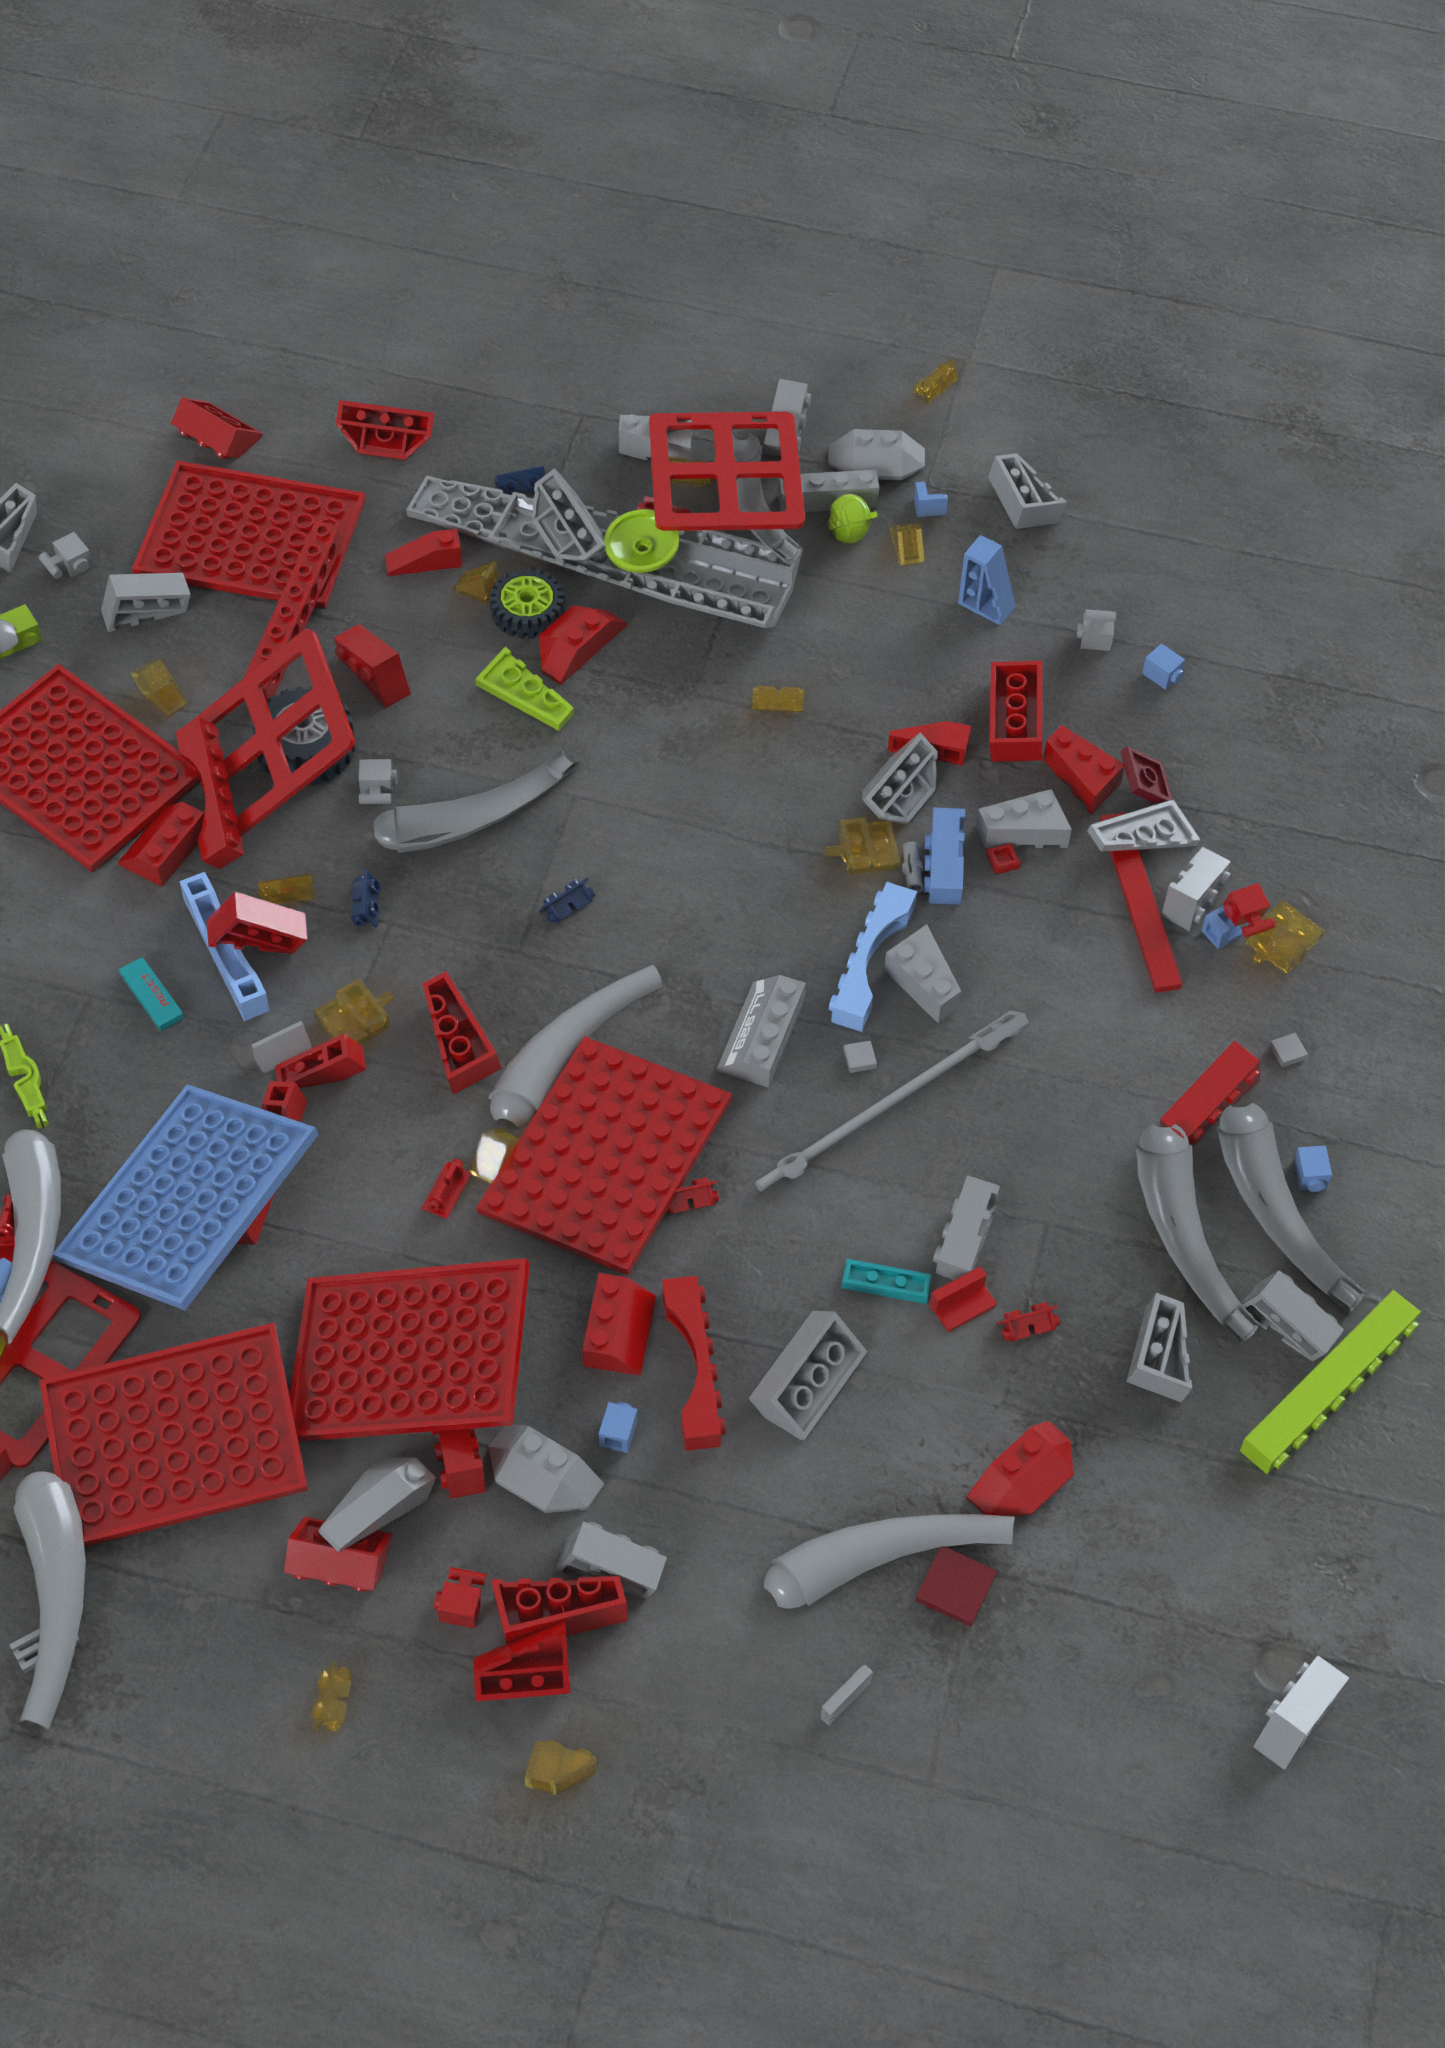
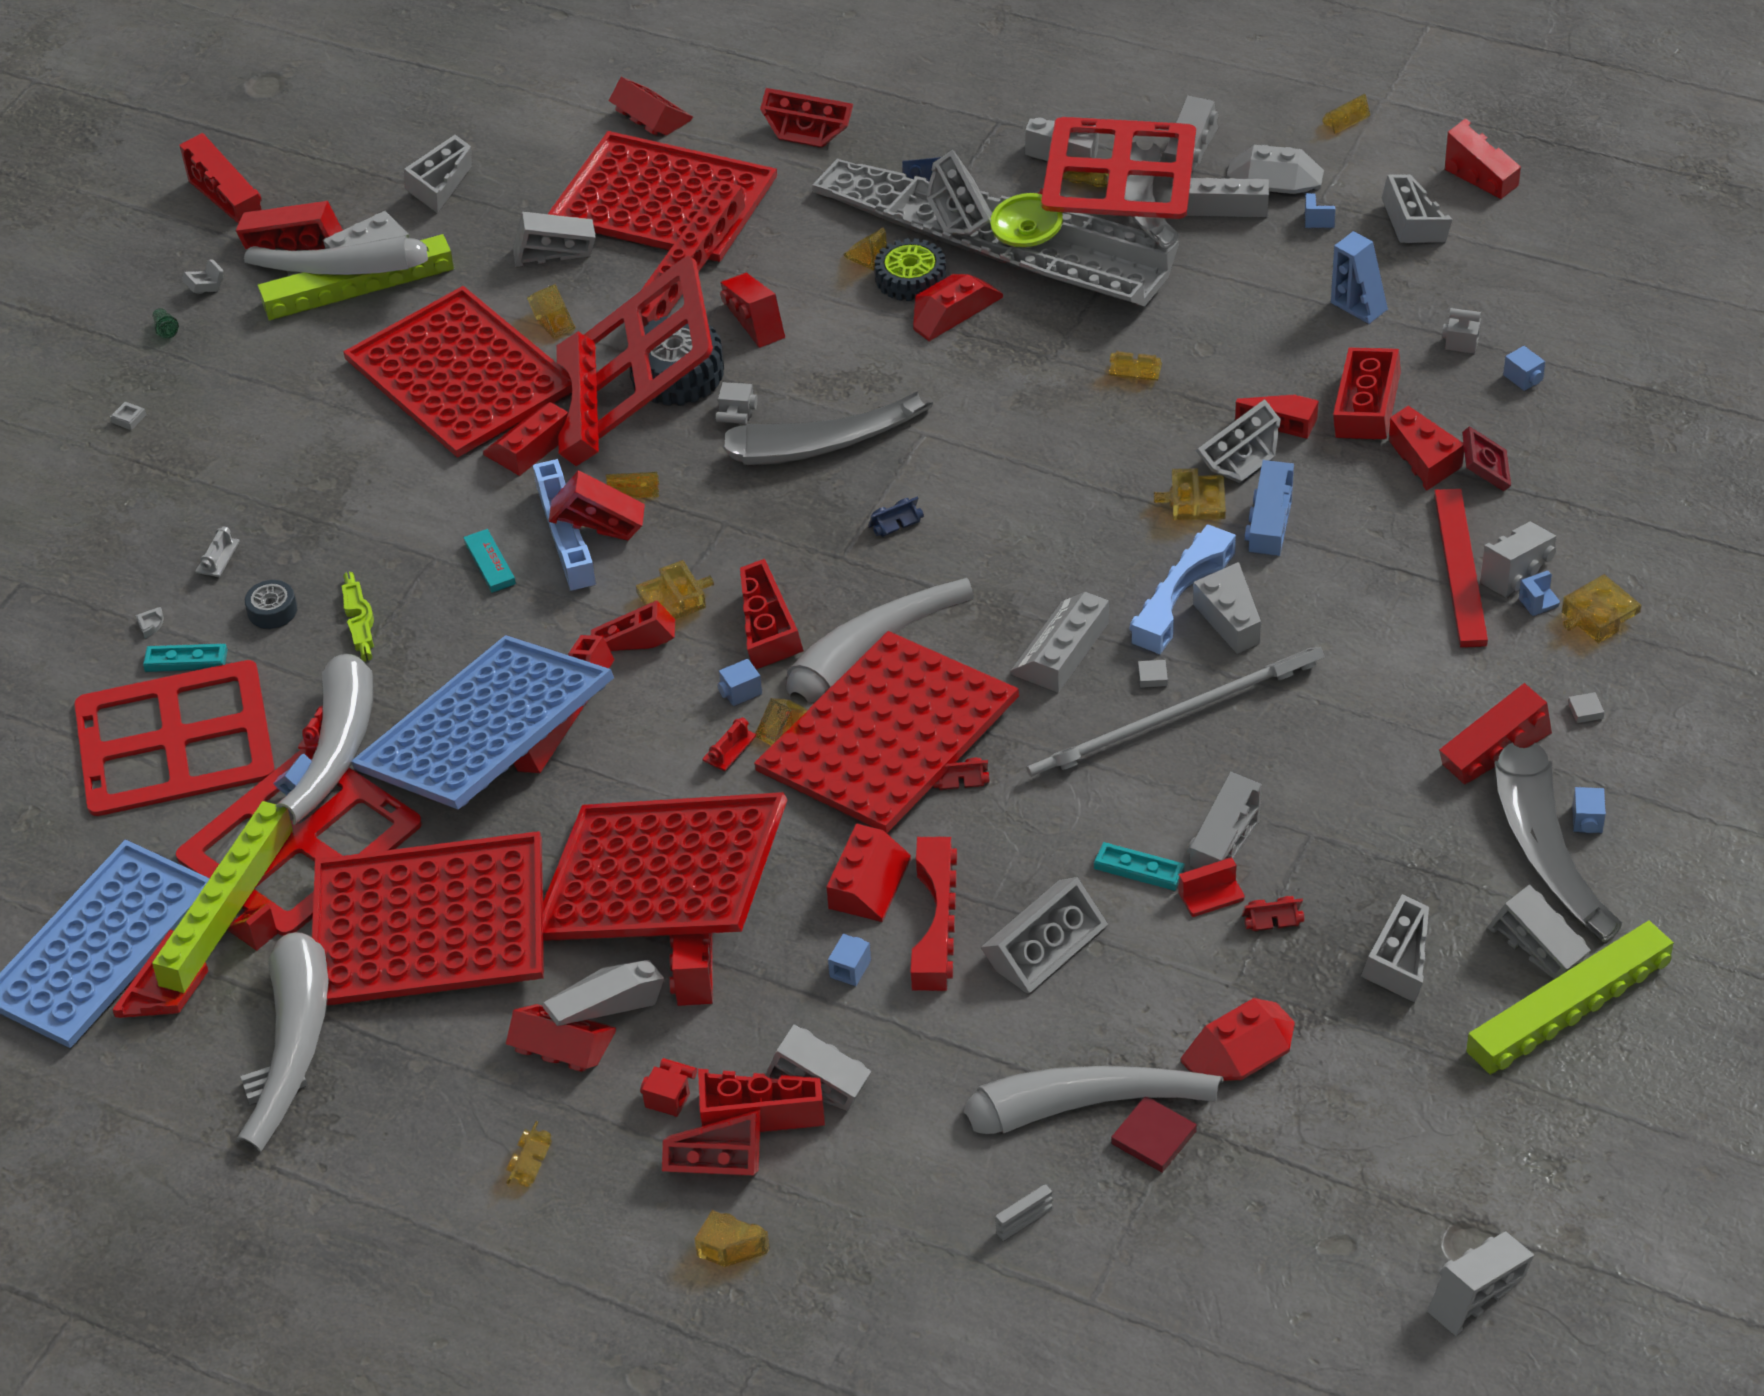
camera: 15 degrees right, 10 degrees down
light grey brick [39,532,93,579] -> none
light grey slope [252,1021,312,1074] -> none
dark blue hinge [351,869,381,928] -> none
red slope [385,529,462,576] -> none
lime wing [475,647,574,731] -> none
light grey wedge [488,1425,605,1513] -> none
lime helmet [828,494,878,544] -> none
clear yellow slope [889,522,924,565] -> none
light grey pin [902,842,924,894] -> none
light grey wedge [975,789,1072,848] -> none
red tile [986,843,1021,875] -> none
light grey wing [1087,800,1200,851] -> none
light grey animal [1136,1123,1260,1344] -> none
red brick [1223,883,1275,938] -> none
none -> medium blue brick [717,659,762,706]
none -> red wedge [1444,119,1521,199]

